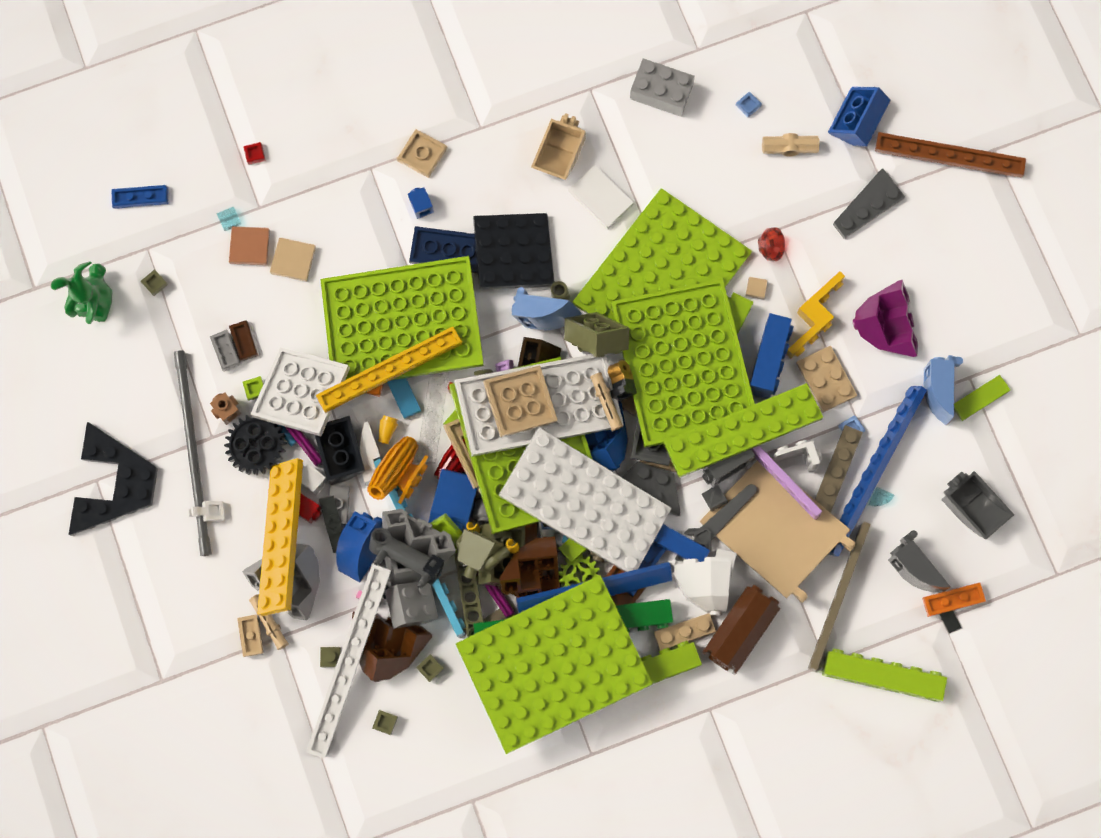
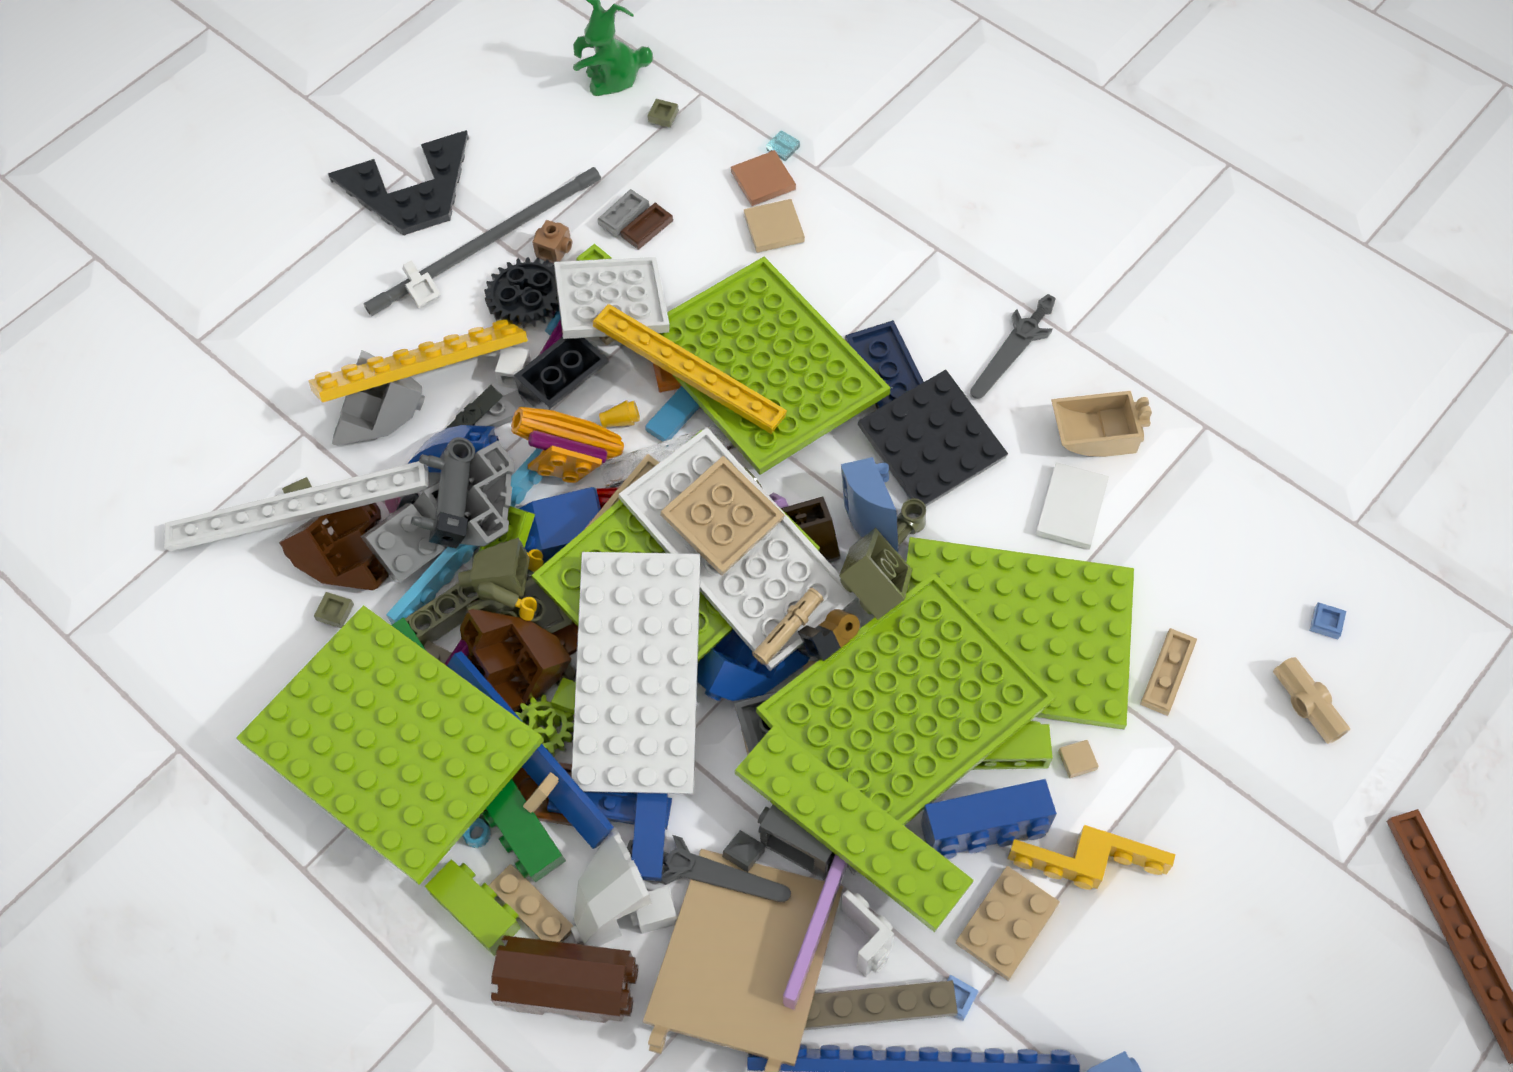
camera: 60 degrees right, 15 degrees down
blue tile [111,185,169,209] -> none
tan plate [237,614,264,657] -> none
red tile [243,142,266,165] -> none
tan pin [249,594,289,650] -> none
red brick [299,494,322,524] -> none
white slope [360,422,382,486] -> none
olive plate [372,710,398,735] -> none
tan tile [397,129,448,178] -> none
blue brick [407,187,434,219] -> none
dark grey wing [621,462,681,516] -> none
light grey brick [630,58,695,117] -> none
clear red piece [758,227,785,262] -> none
blue slope [828,86,891,146] -> none
dark grey wing [833,167,905,239] -> none
magenta brick [853,279,918,357] -> none
none -> tan tile [523,772,559,813]
none -> magenta axle [528,430,607,464]
none -> dark grey sword [970,294,1056,399]
none -> tan tile [1140,628,1197,716]

